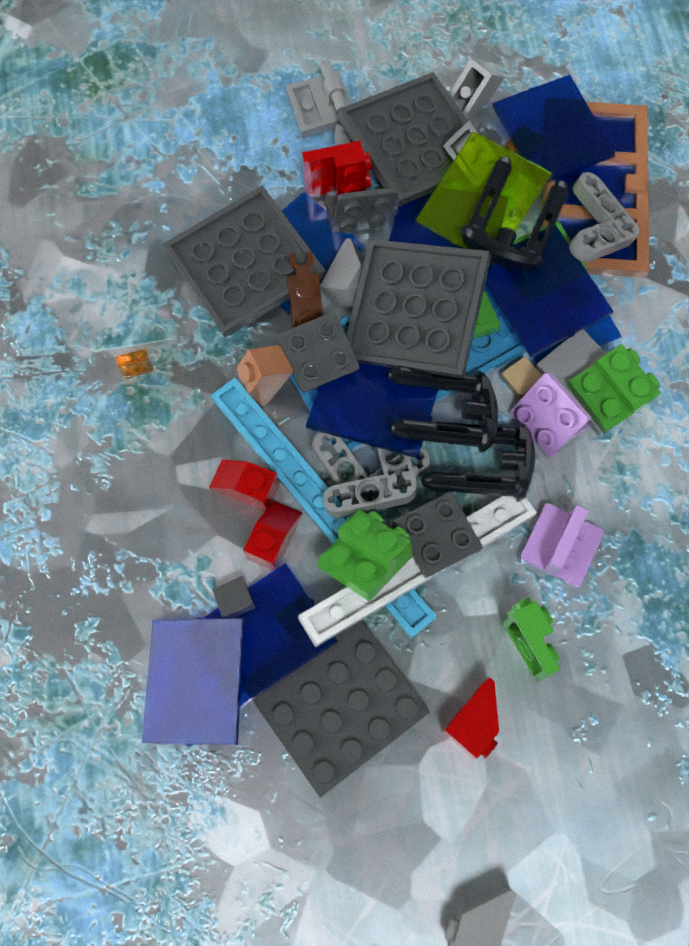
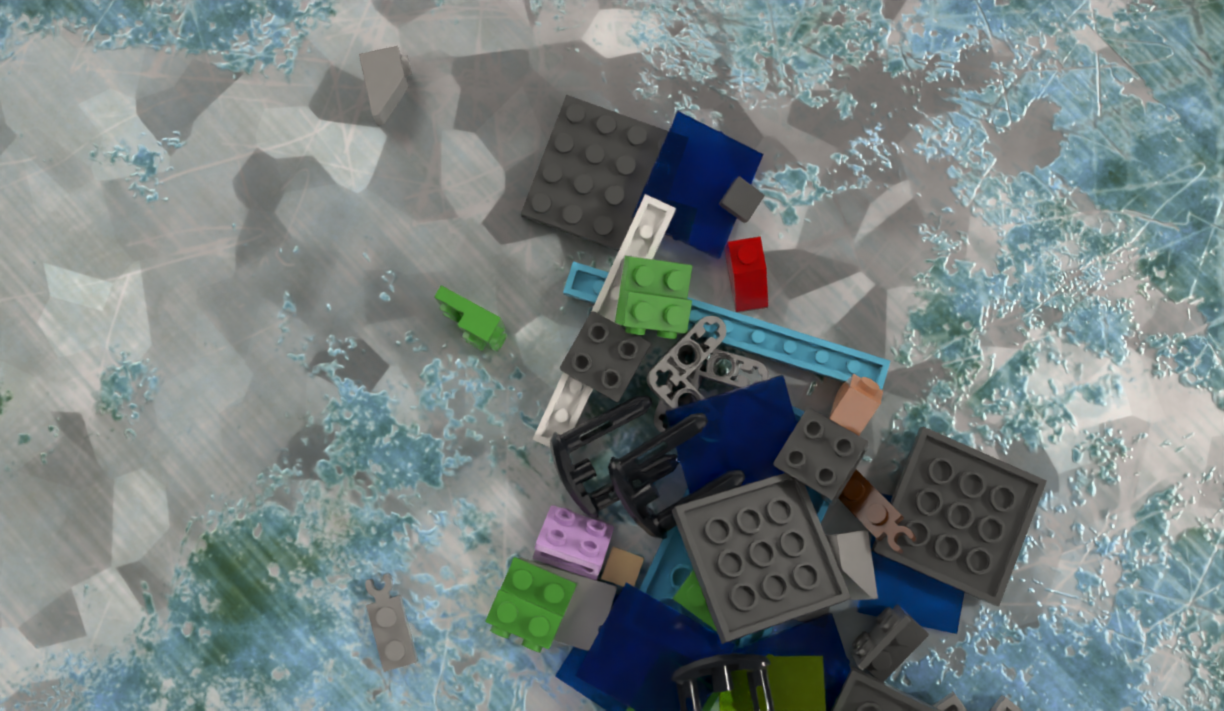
camera: 140 degrees right, 10 degrees up
clear orange tile [115,348,154,379] -> none
clear blue piece [142,617,246,747] -> none
red slope [209,459,280,511] -> none
red plate [302,140,372,197] -> none
red slope [442,677,500,760] -> none
lavender bracket [520,503,605,587] -> none

